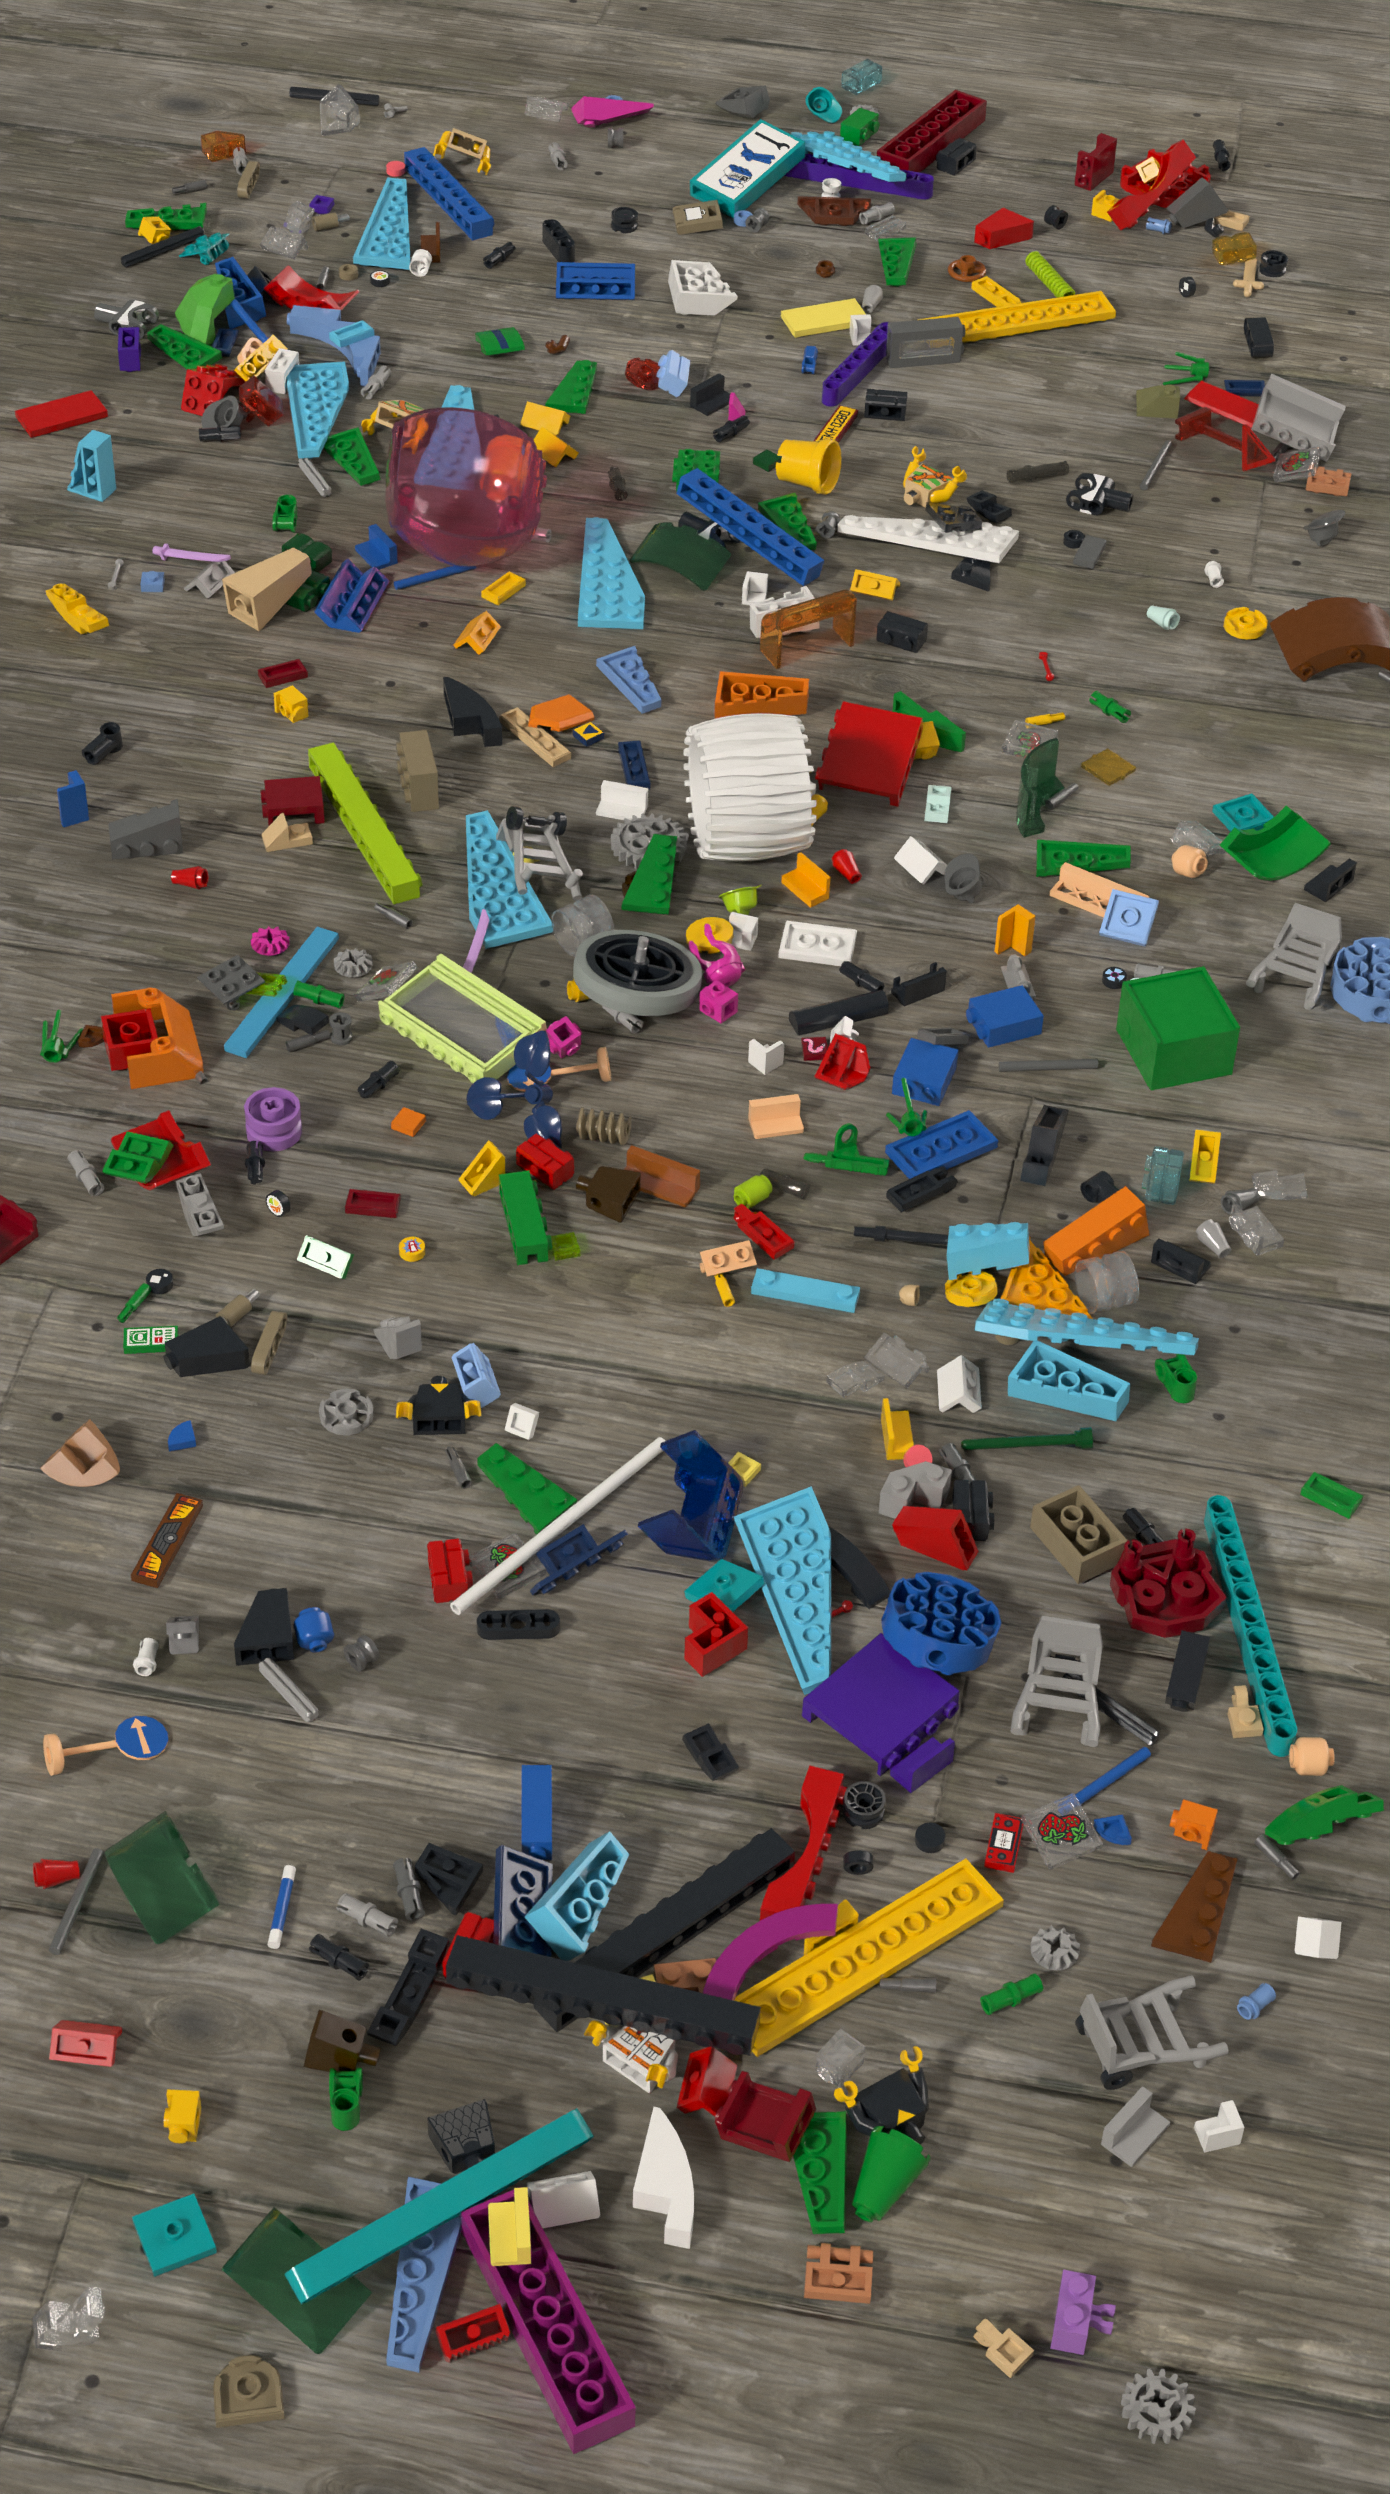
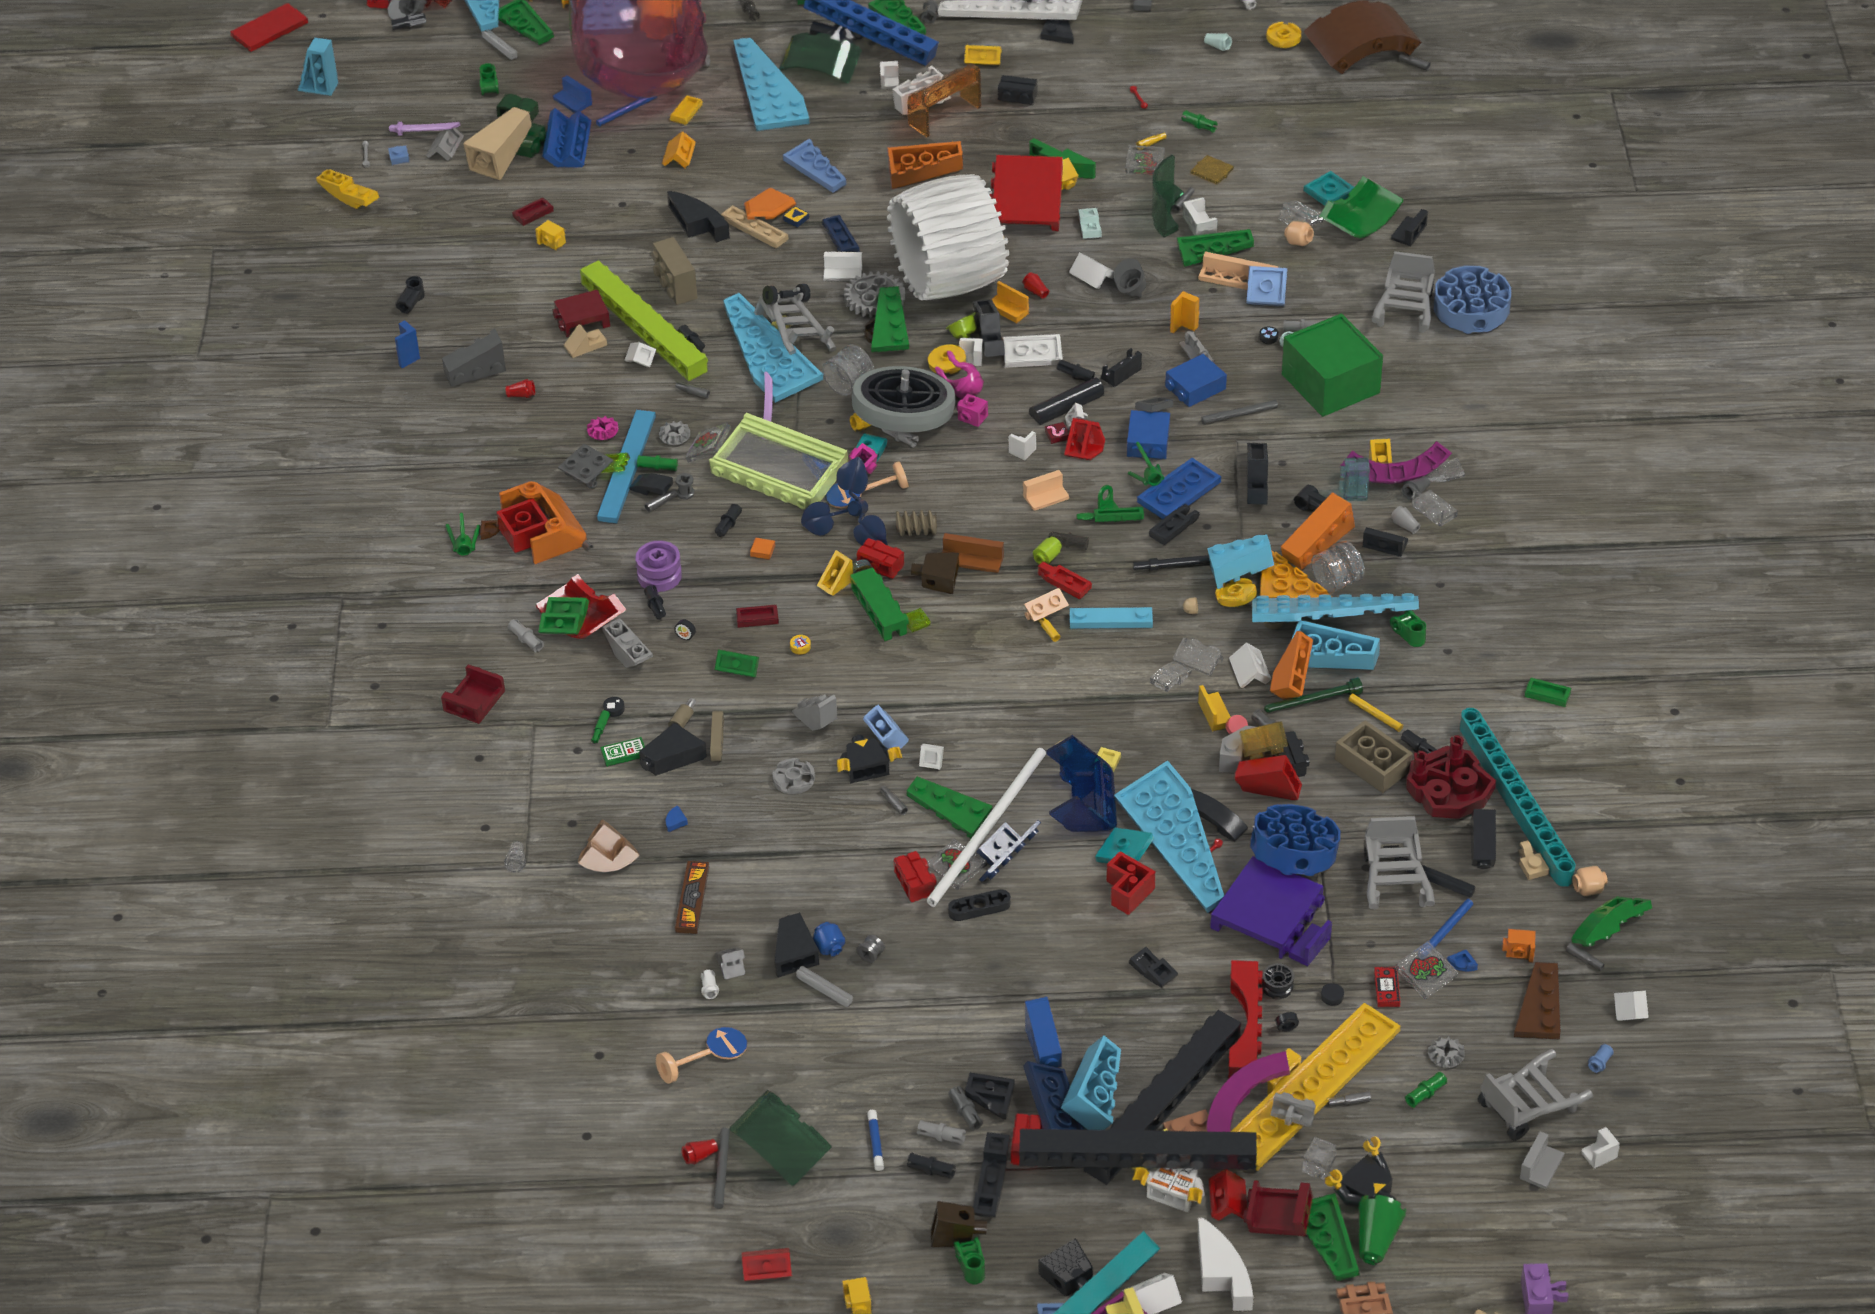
camera: 10 degrees left, 0 degrees up
none -> white panel [625,342,656,367]
none -> black axle [678,325,705,352]
none -> clear light blue tile [853,560,872,574]
none -> teal piece [855,433,887,462]
none -> black slope [973,299,1005,357]
none -> white panel [1183,197,1218,236]
none -> clear yellow brick [1239,721,1288,760]
none -> orange slope [1270,631,1313,700]
none -> light grey hips [1270,1092,1316,1127]
none -> magenta tile [1340,441,1452,484]
none -> yellow bar [1349,694,1403,732]

